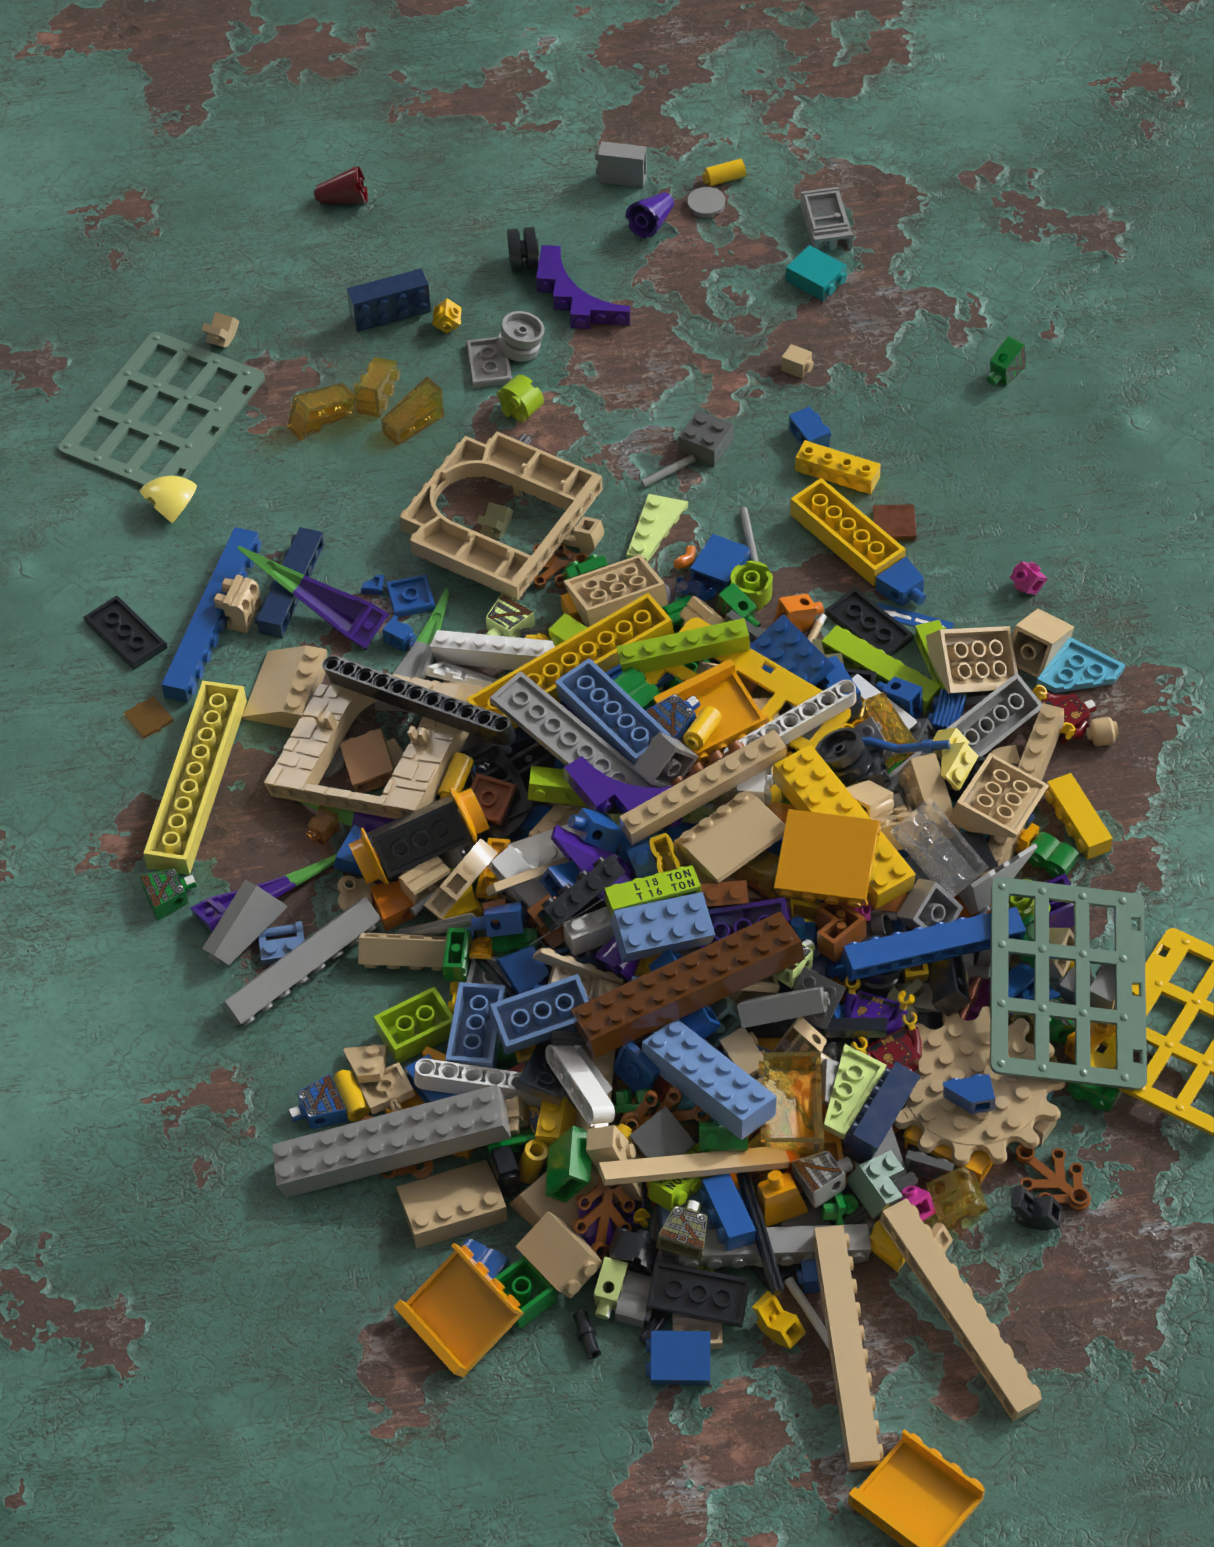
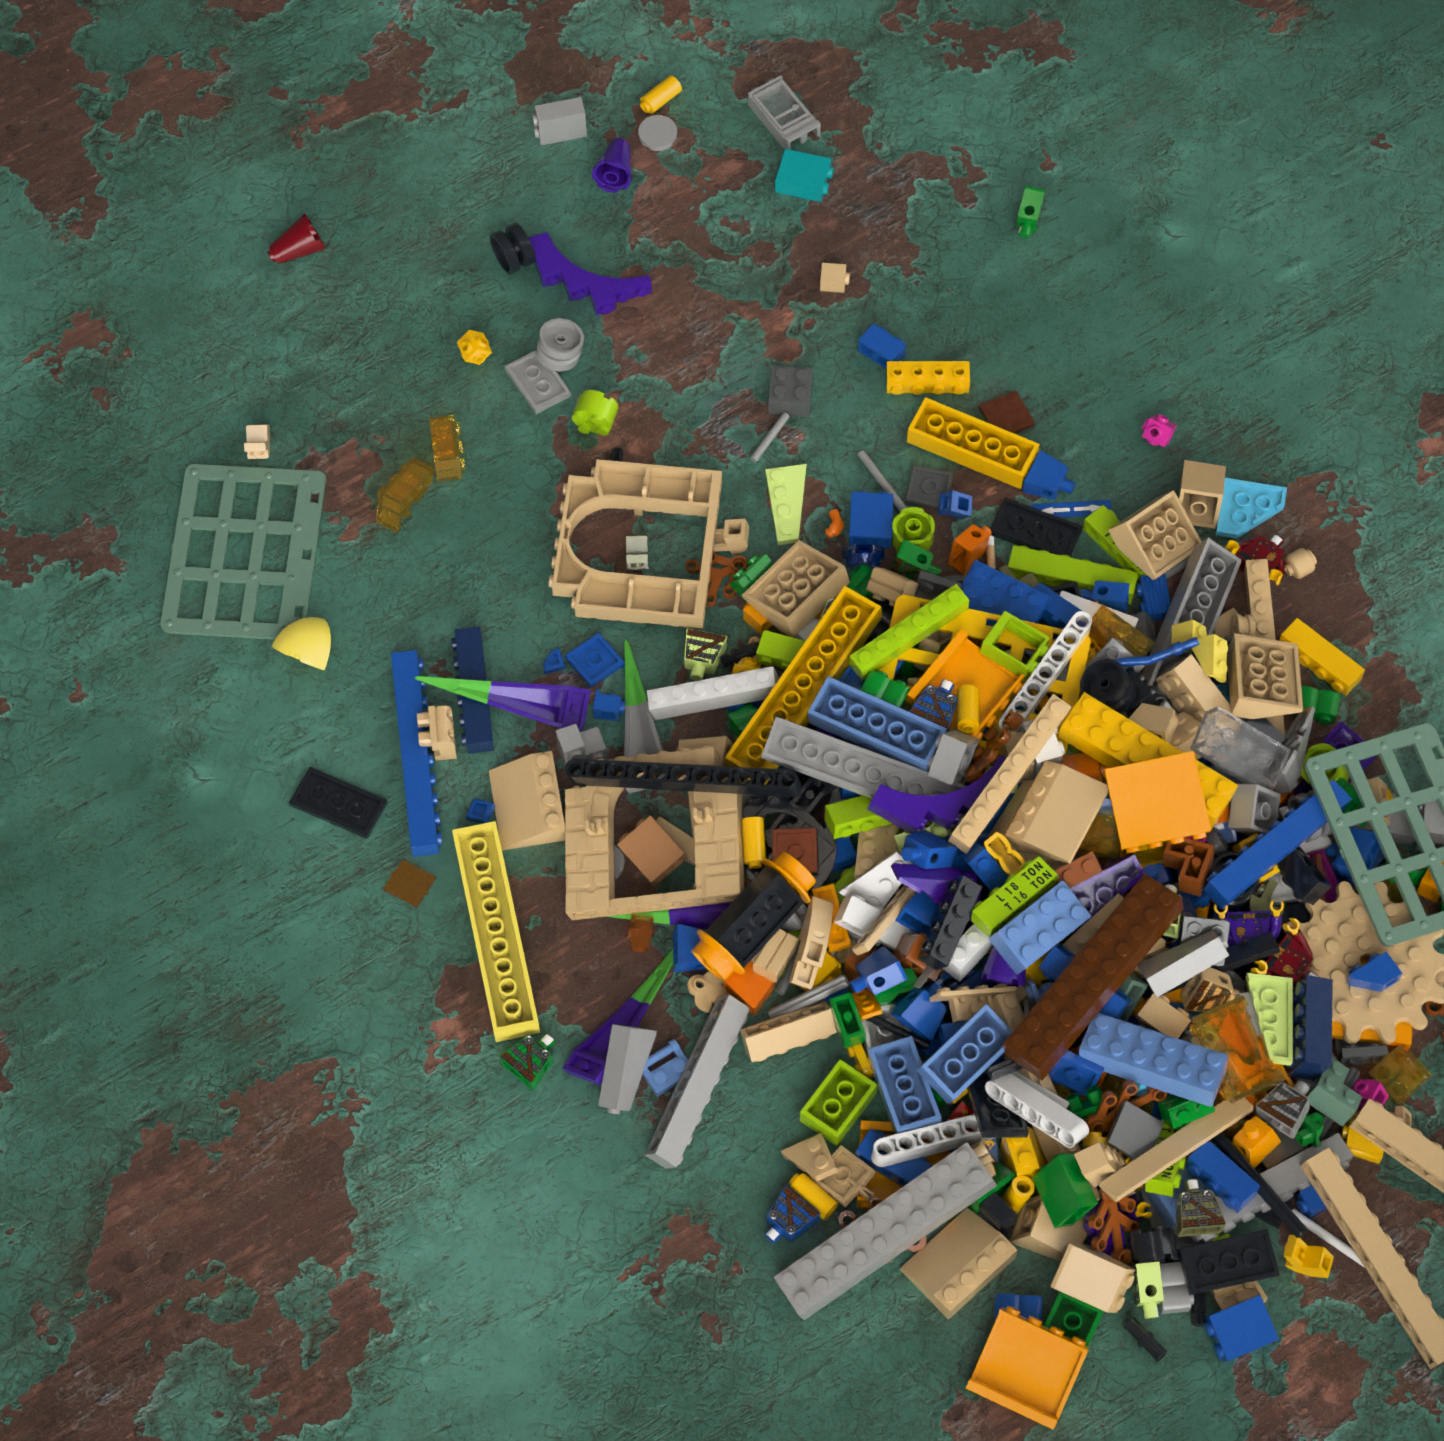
camera: 25 degrees left, 10 degrees up
dark blue brick [347,268,431,332] -> none
clear yellow wedge [381,376,444,446] -> none
white wing [425,661,498,688] -> none
none -> blue tile [465,798,495,824]
none -> light grey brick [555,724,607,770]
none -> dark grey tile [905,465,954,510]
none -> blue brick [938,490,973,520]
none -> lime window [979,611,1050,679]
none -> tan wheel [1230,614,1256,638]

